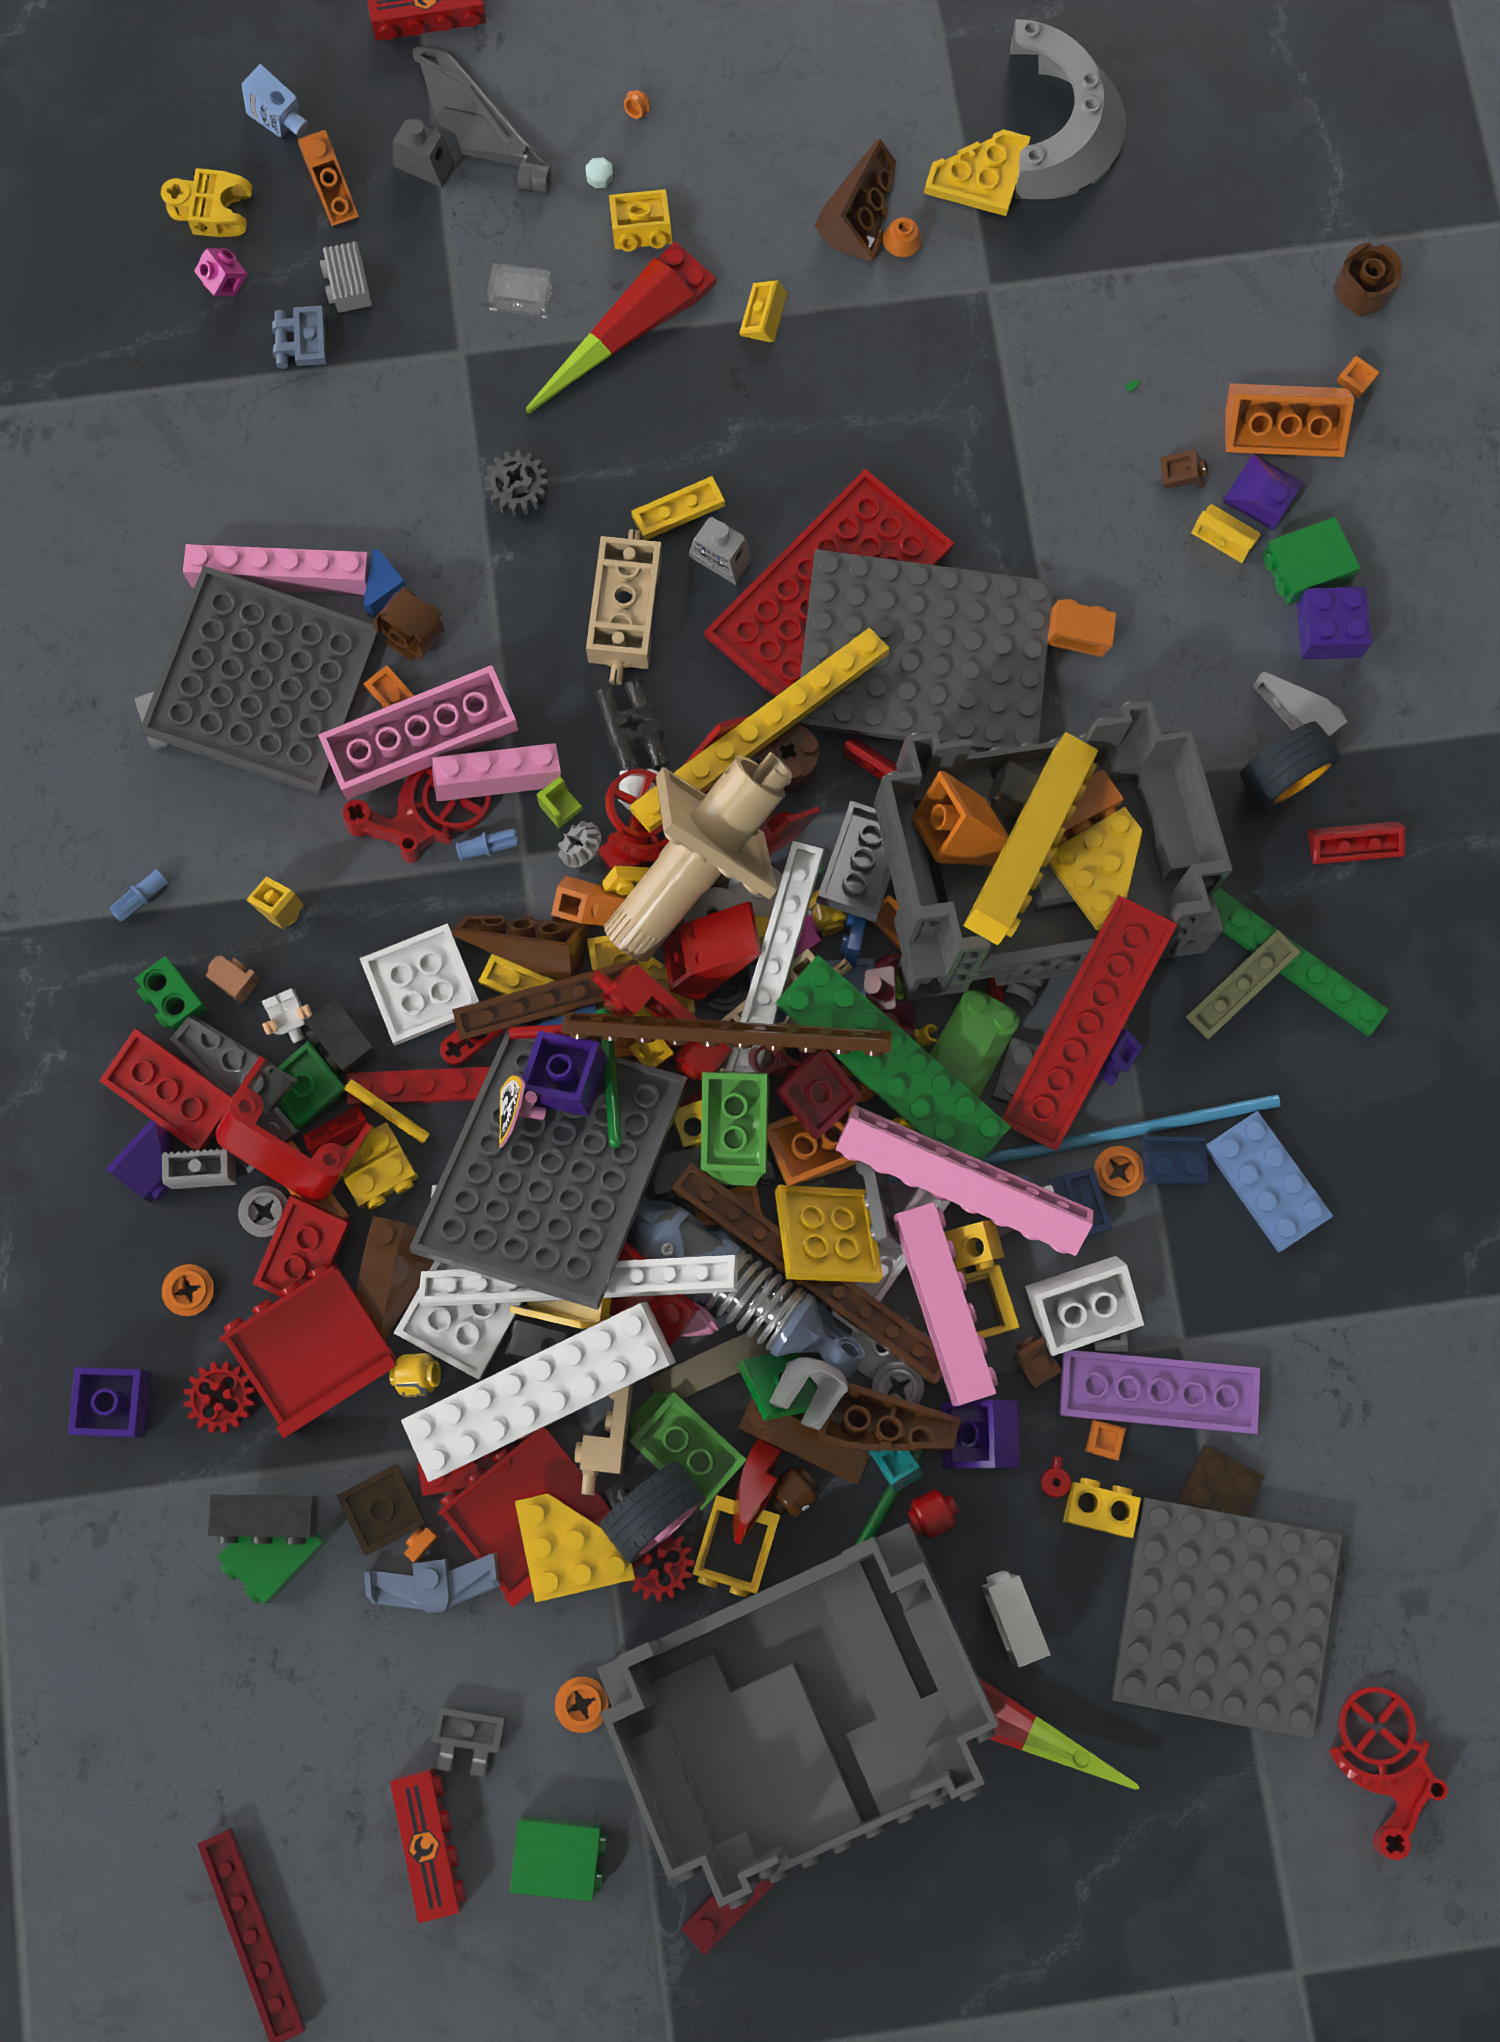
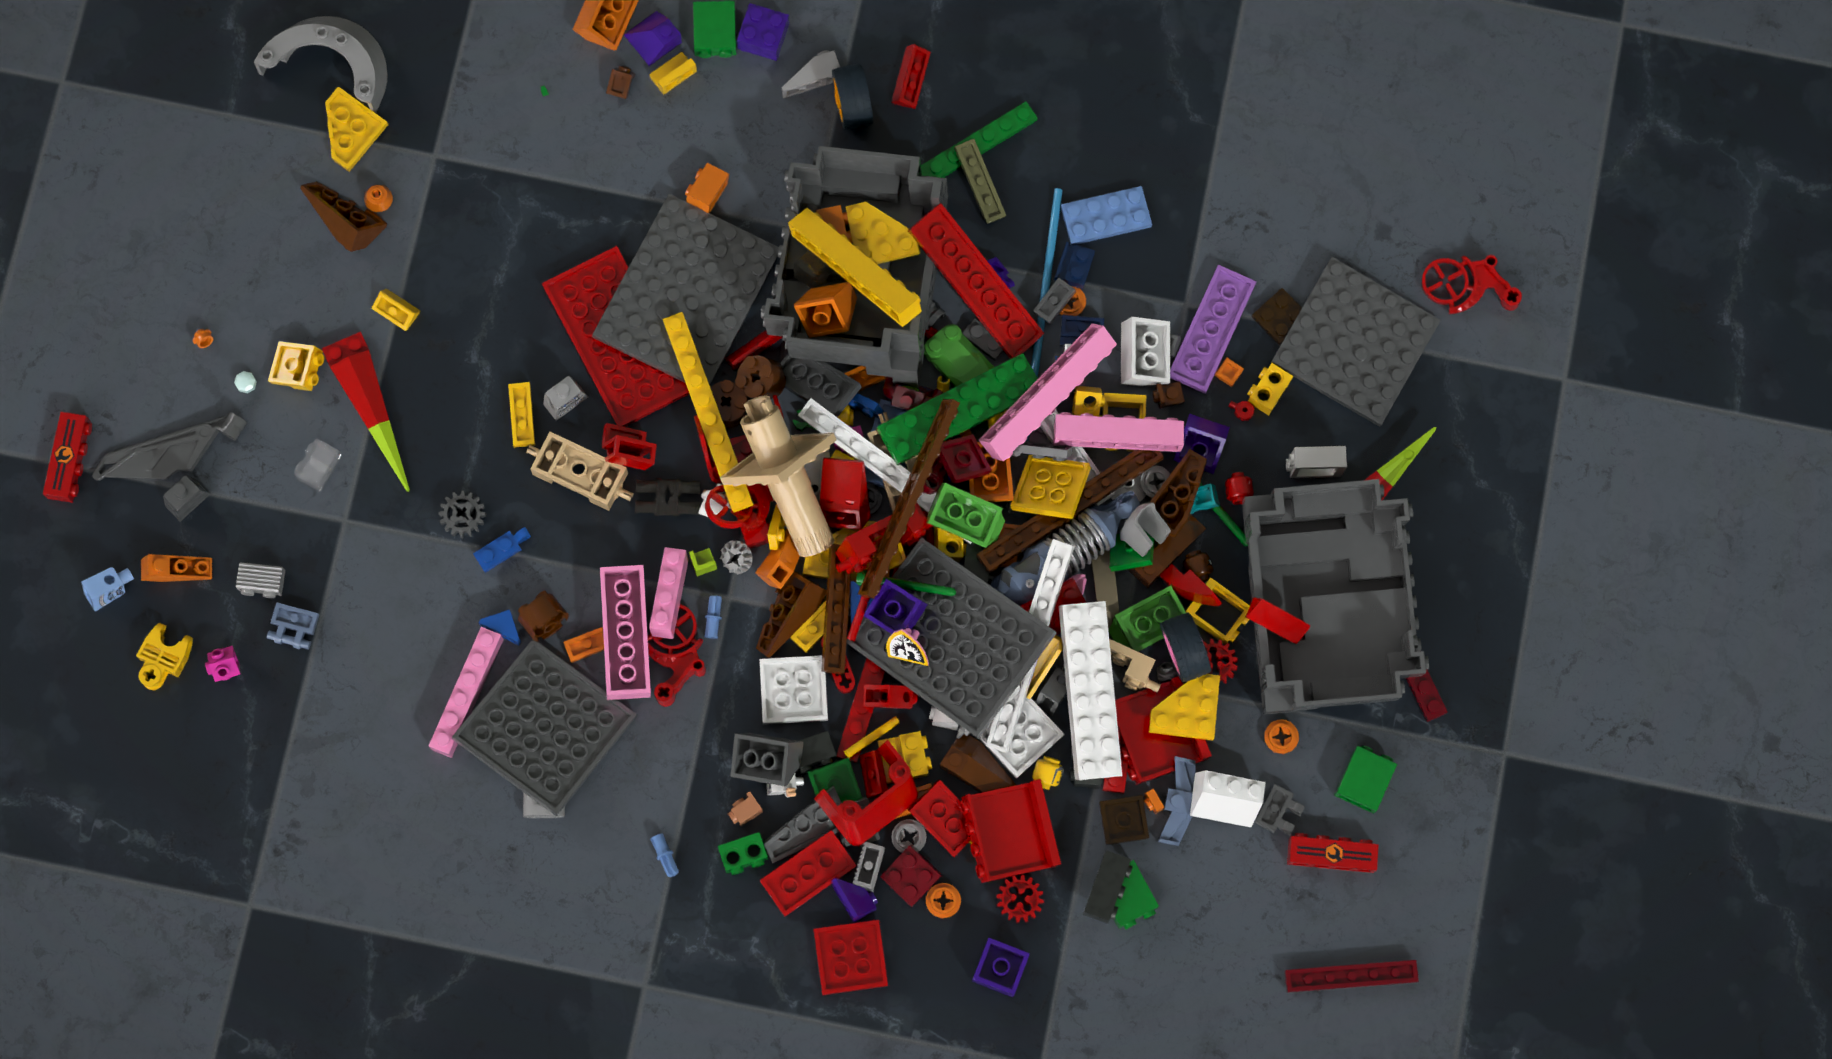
camera: 75 degrees left, 0 degrees up
yellow slope [246,876,304,930] -> none
none -> blue plate [473,527,531,573]
none -> red piece [602,423,657,470]
none -> dark grey slope [730,733,803,786]
none -> reddish brown brick [735,355,786,399]
none -> red plate [814,920,888,995]
none -> red torso [863,685,918,709]
none -> dark red plate [880,845,942,907]
none -> dark grey plate [1033,278,1076,325]
none -> white slope [1190,770,1265,827]
none -> red slope [1245,597,1311,644]

